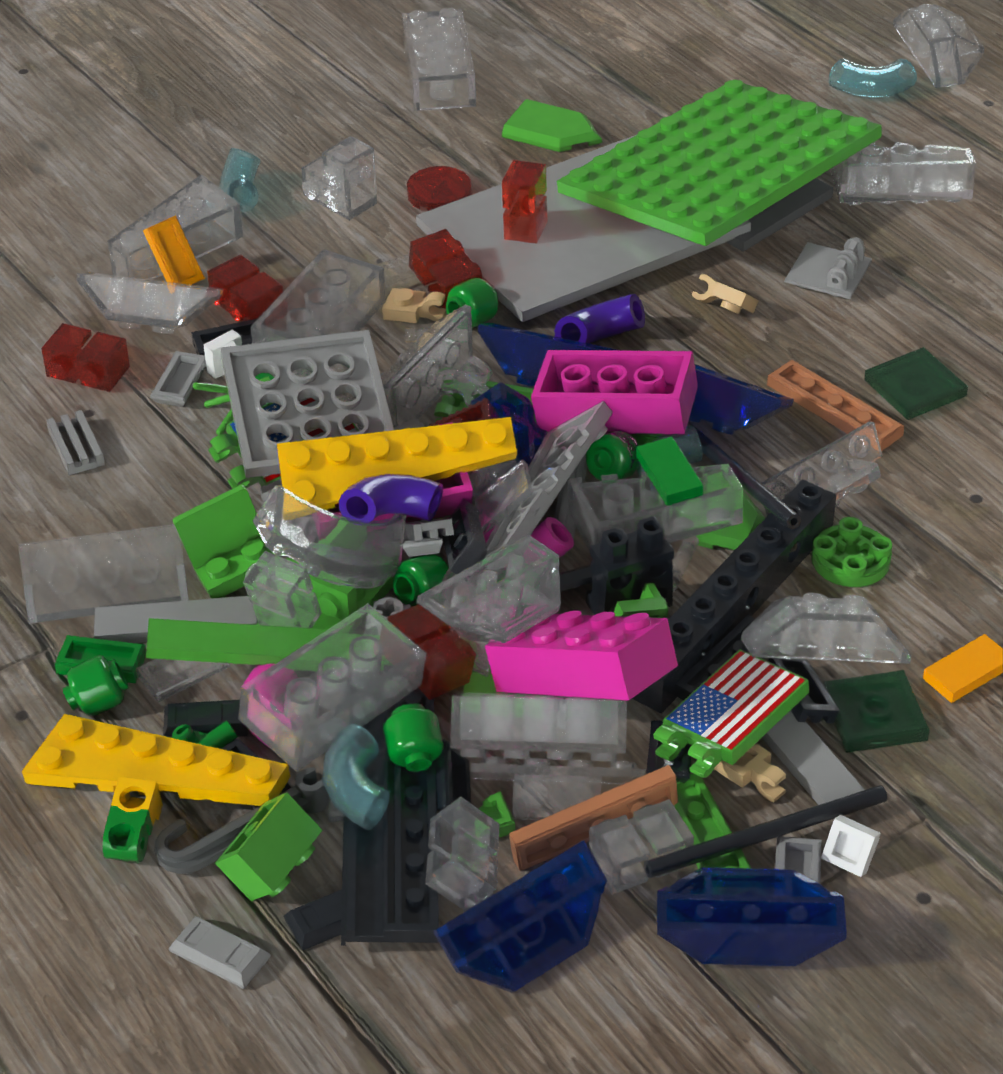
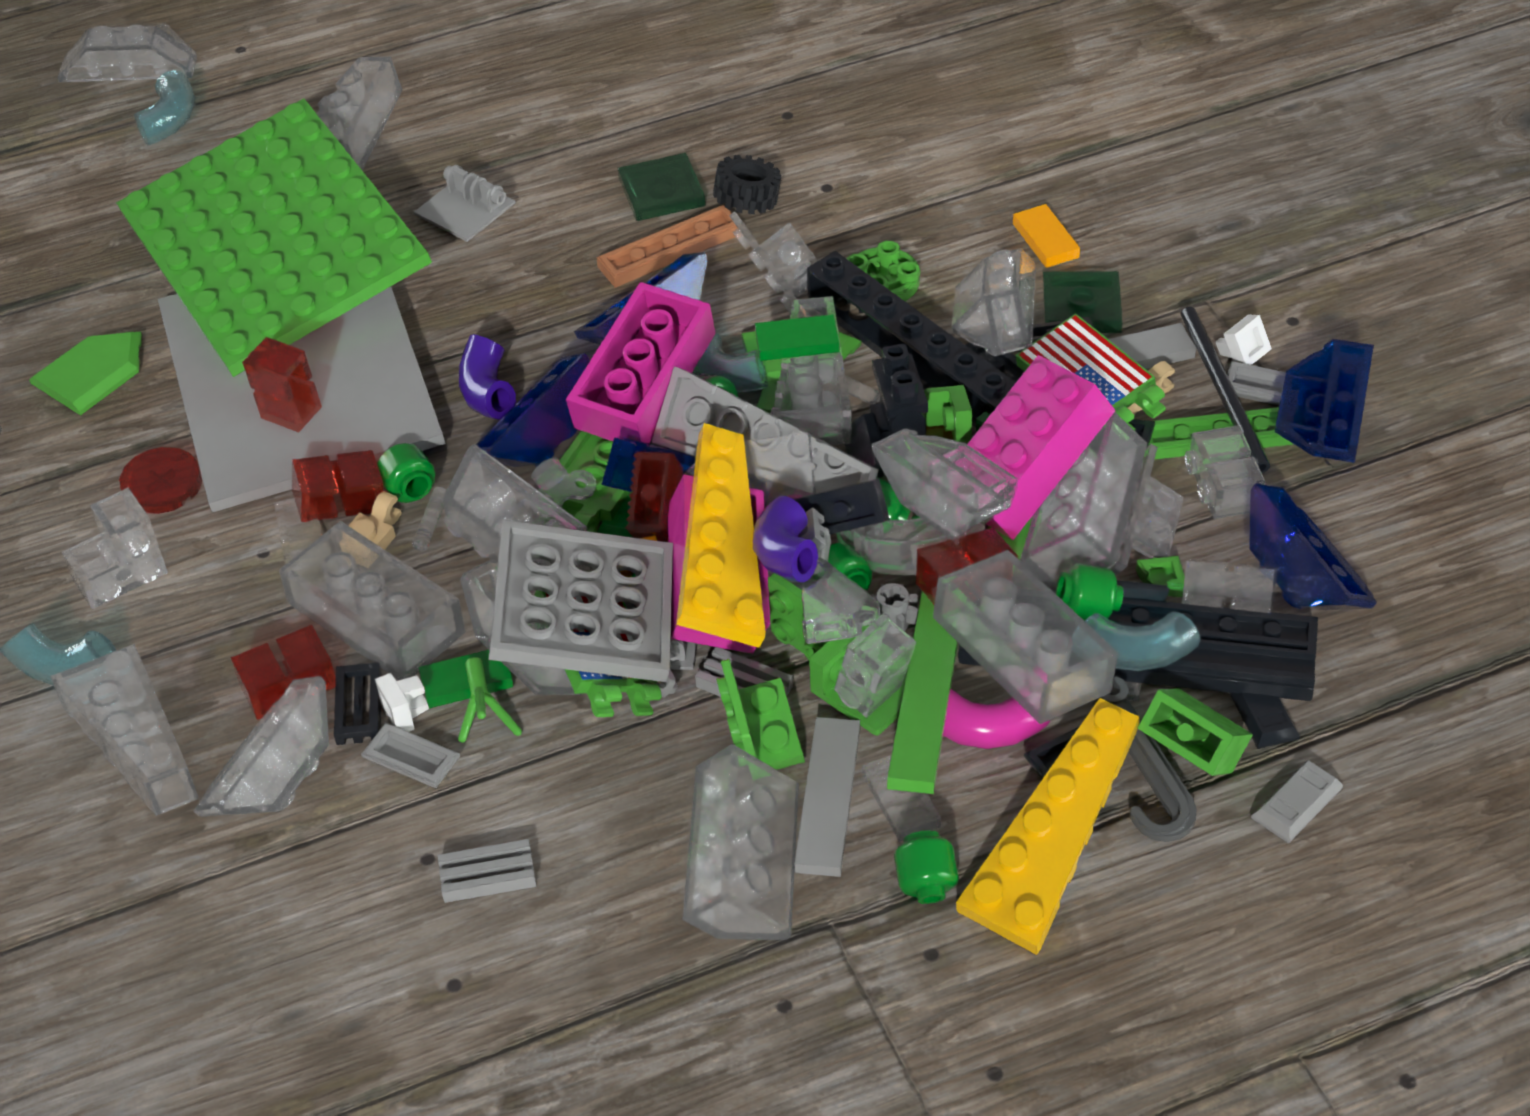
camera: 75 degrees left, 5 degrees up
clear red piece [41,323,130,392] -> none
green tile [55,635,146,683] -> none
green leg [102,777,163,862] -> none
light orange tile [143,215,205,293] -> none
black tile [163,699,248,738] -> none
green arm [172,720,238,749] -> none
nougat tile [509,765,678,871] -> none
black piece [686,427,801,529] -> none
tan plate [692,274,759,314] -> none
none -> black tyre [713,155,781,214]

